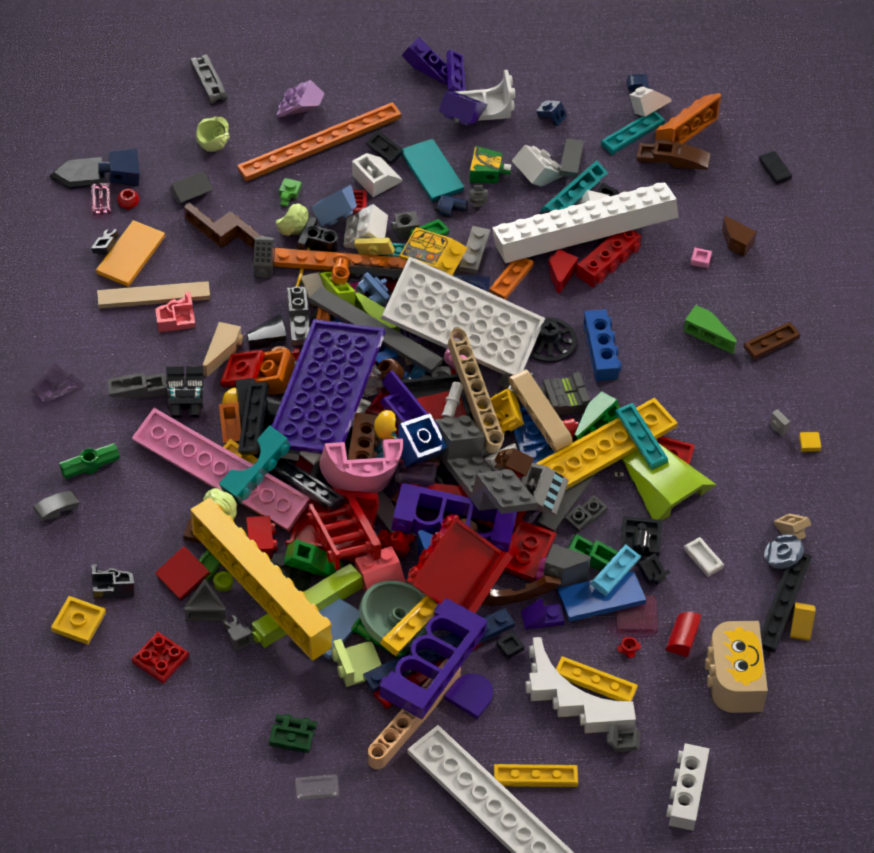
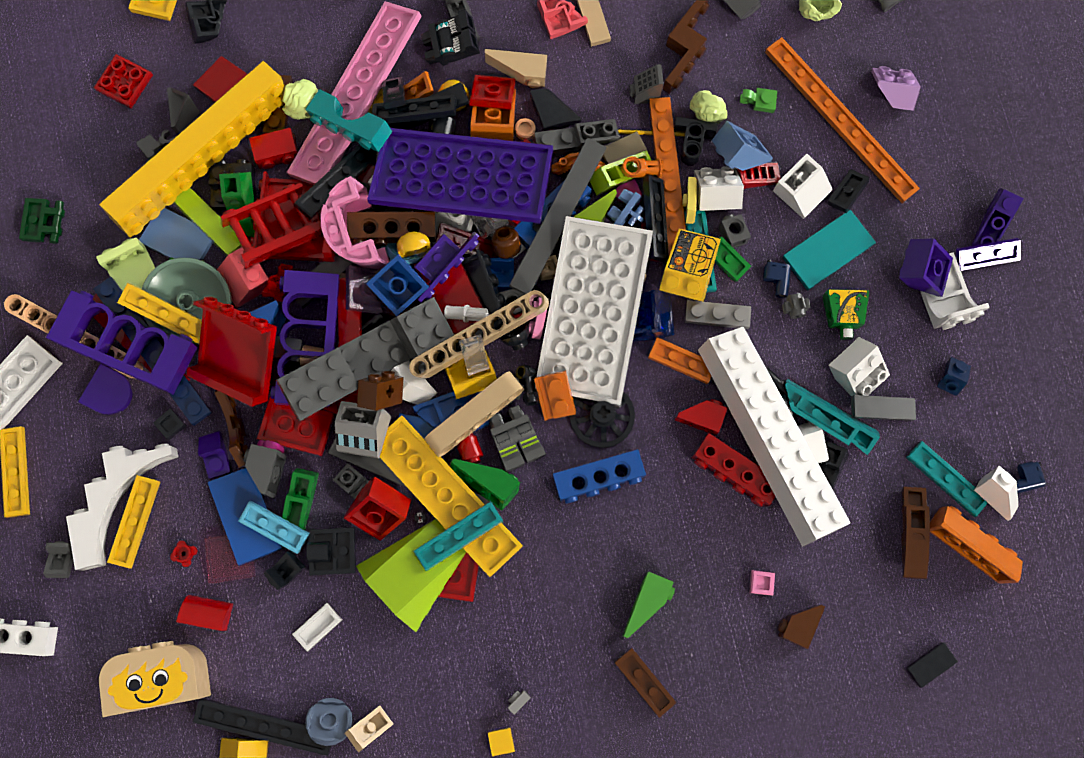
camera: 80 degrees right, 25 degrees up
none -> red slope [344,476,411,541]
none -> black tile [382,77,406,110]
none -> clear tile [459,334,490,376]
none -> orange plate [534,371,576,421]

